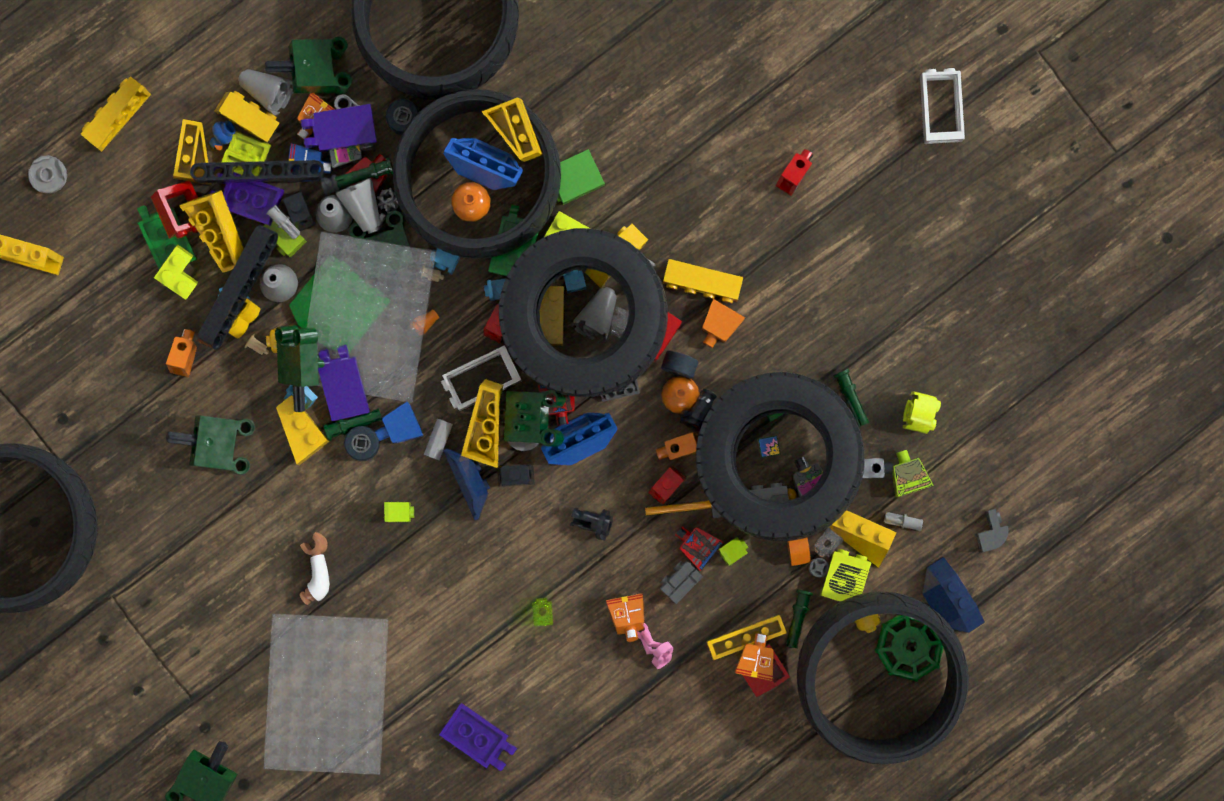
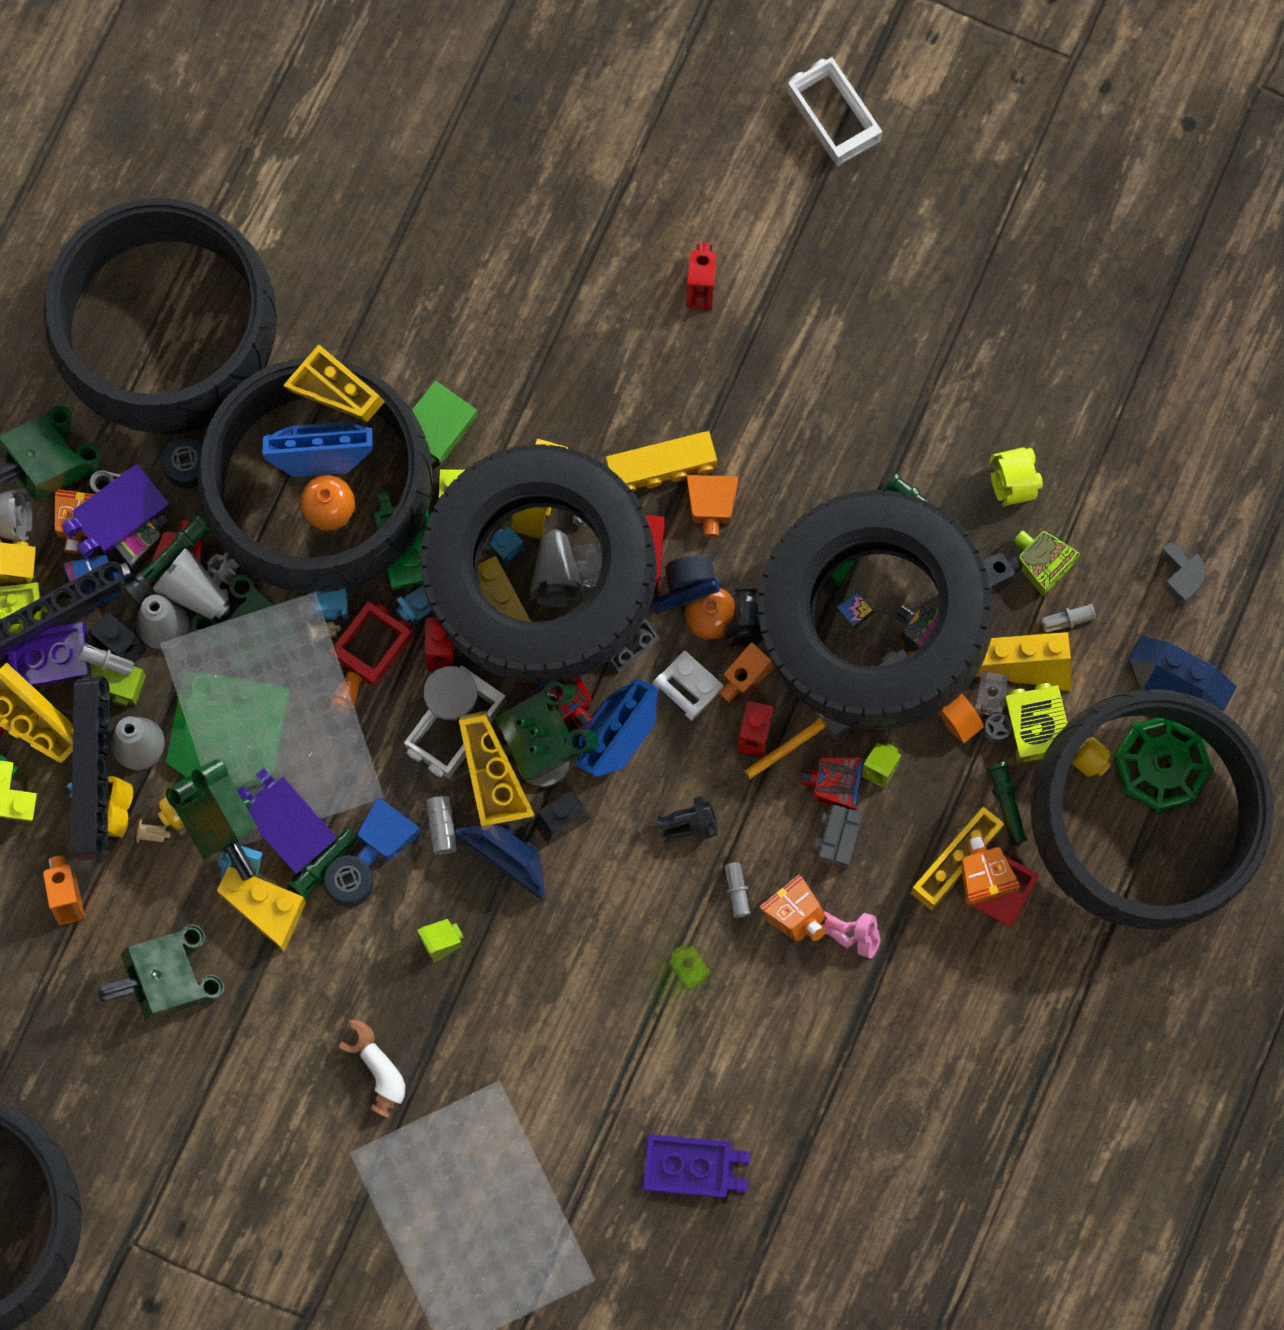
camera: 25 degrees left, 10 degrees down
none -> red window [330,601,413,689]
none -> light grey tile [424,666,478,720]
none -> dark blue axle [650,577,721,614]
none -> white plate [652,650,724,721]
none -> light grey axle [725,862,751,918]

